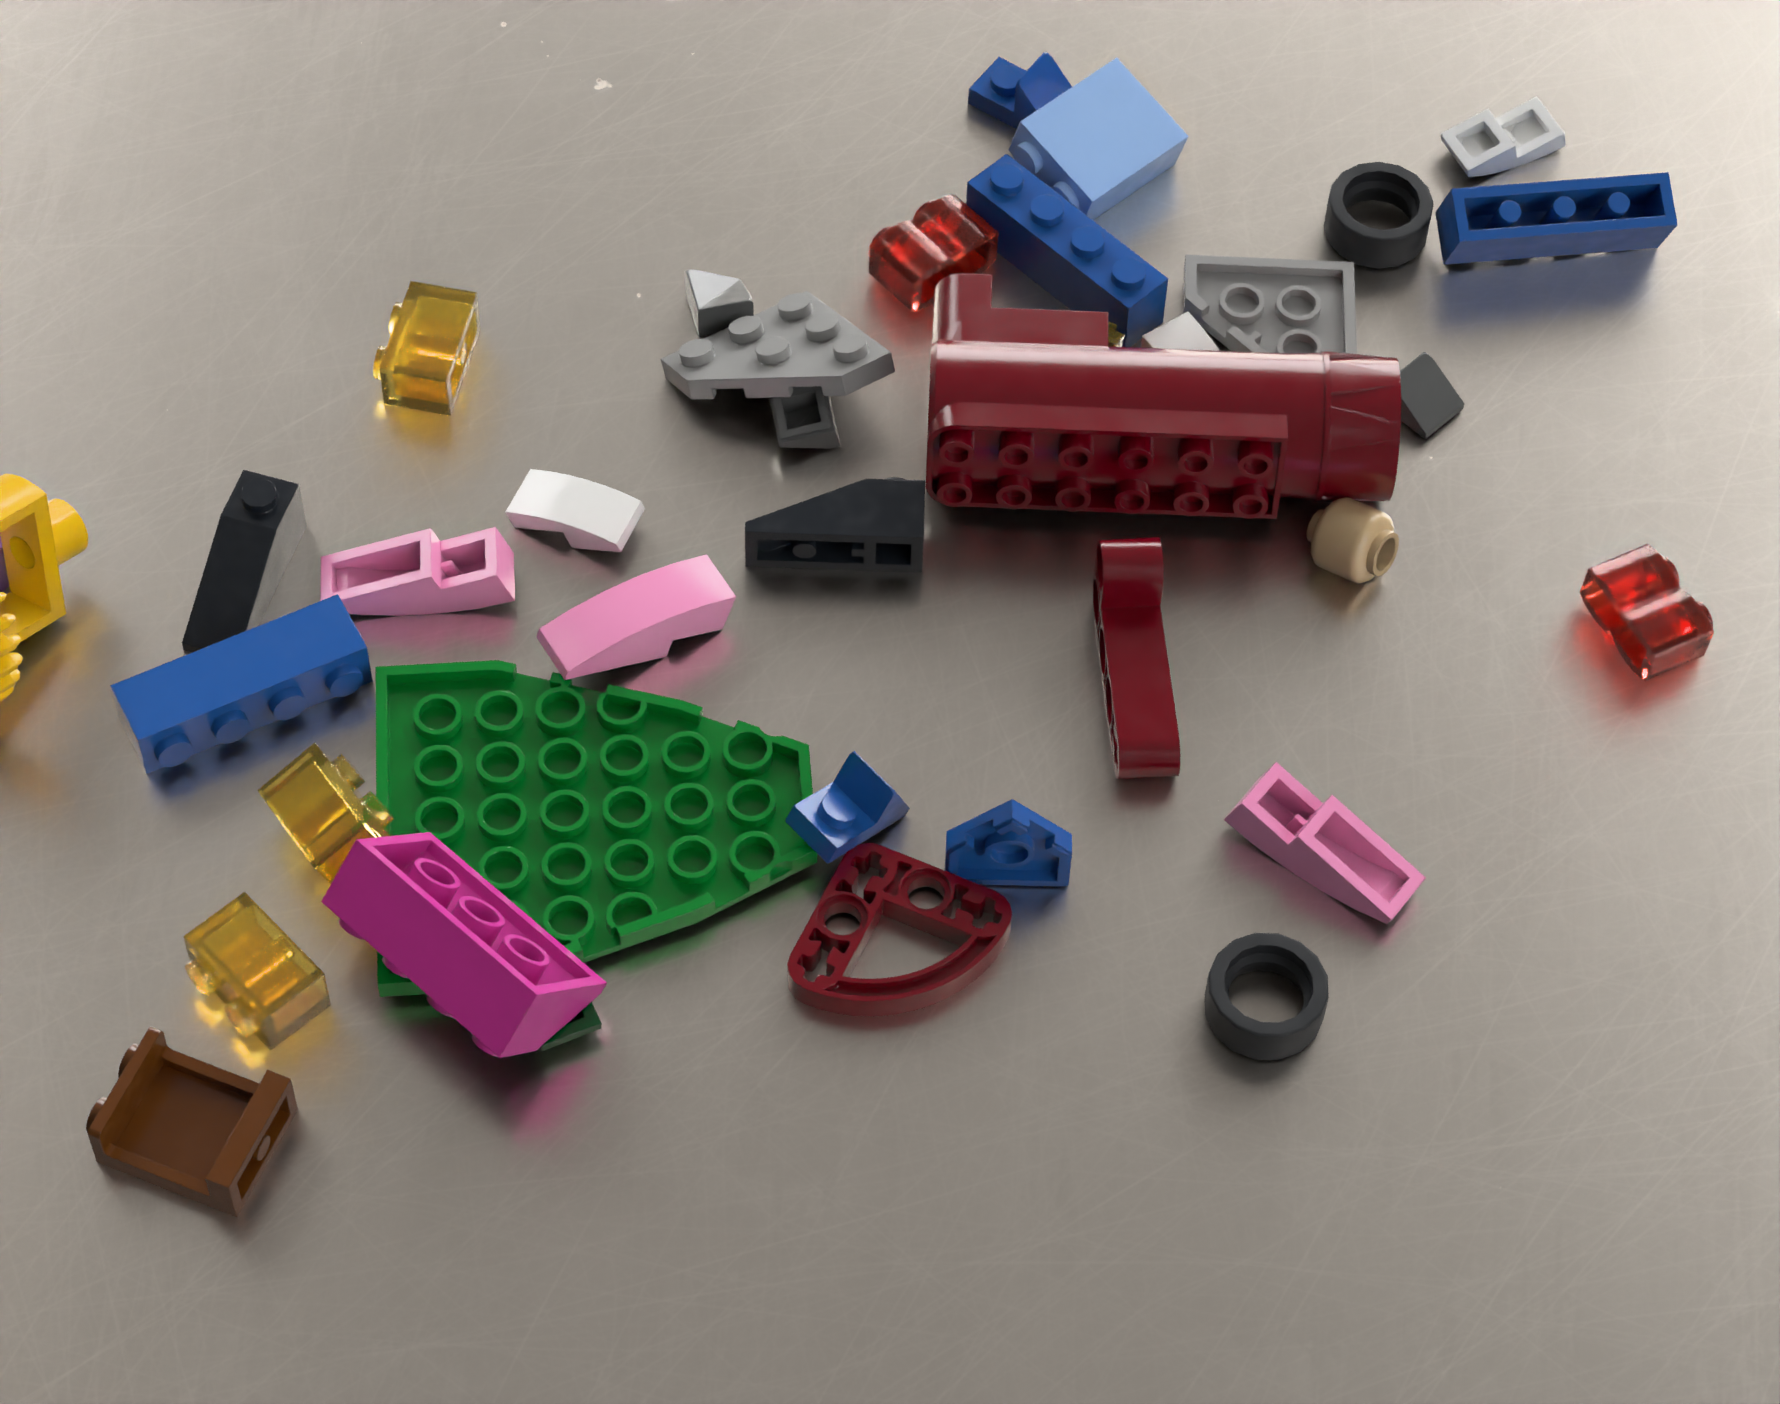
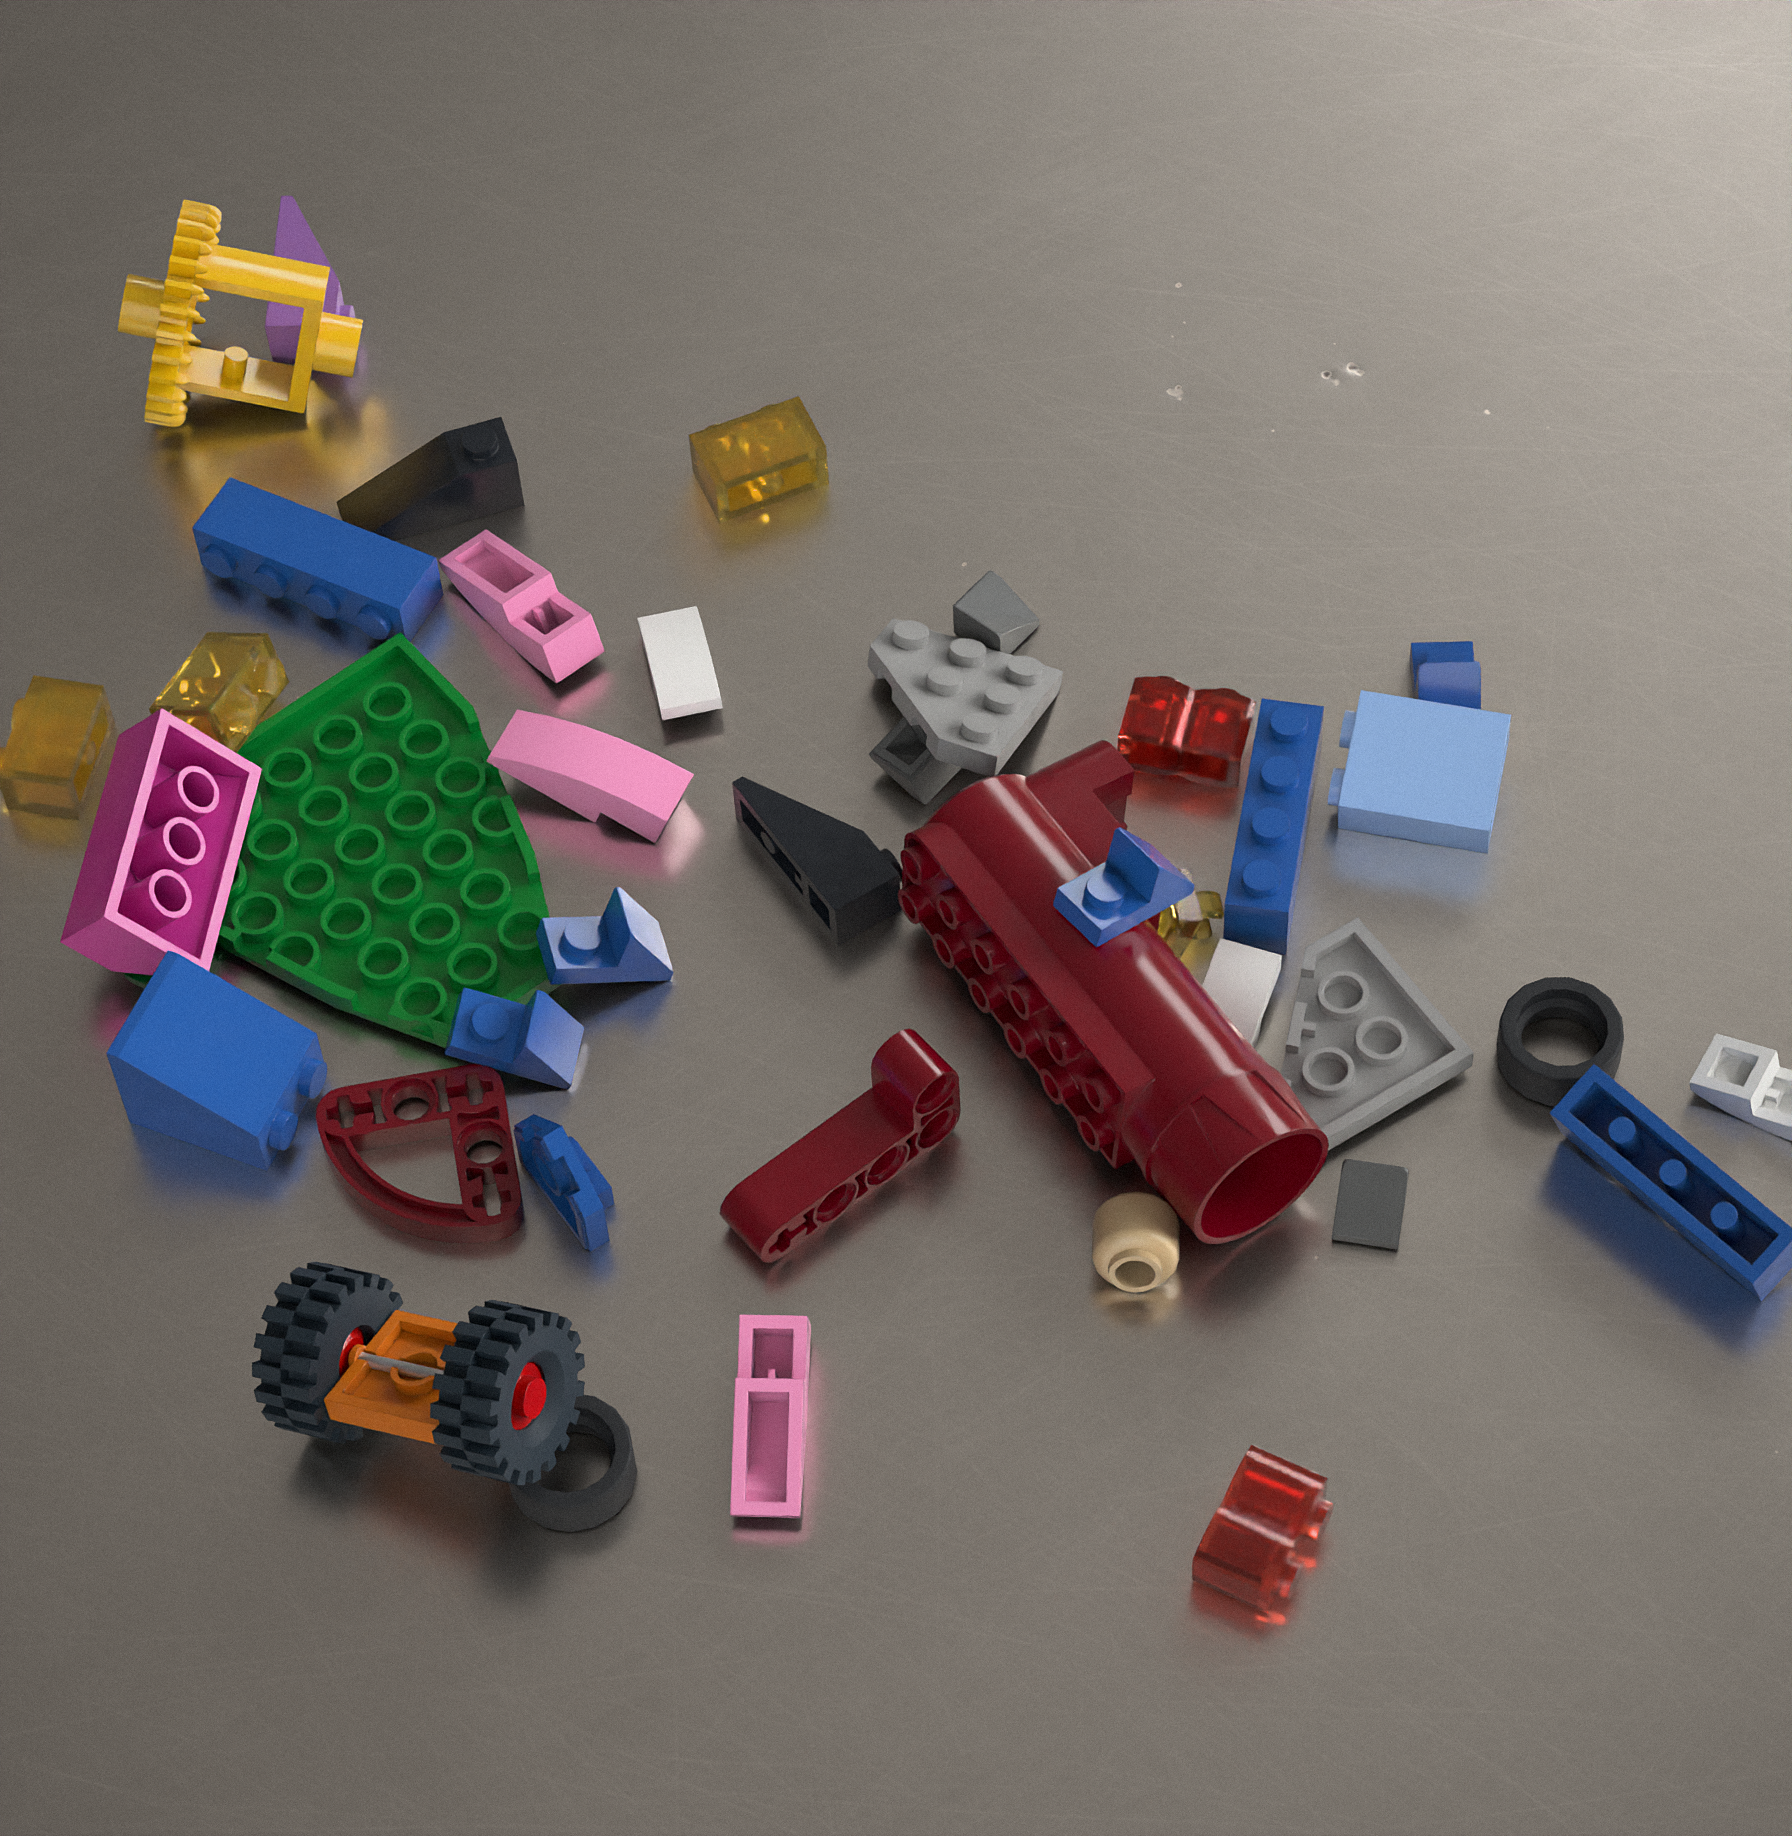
camera: 60 degrees right, 0 degrees up
none -> blue slope [106,950,327,1171]
none -> black plate [252,1262,585,1485]
none -> blue slope [536,887,674,985]
none -> blue slope [1053,827,1195,948]

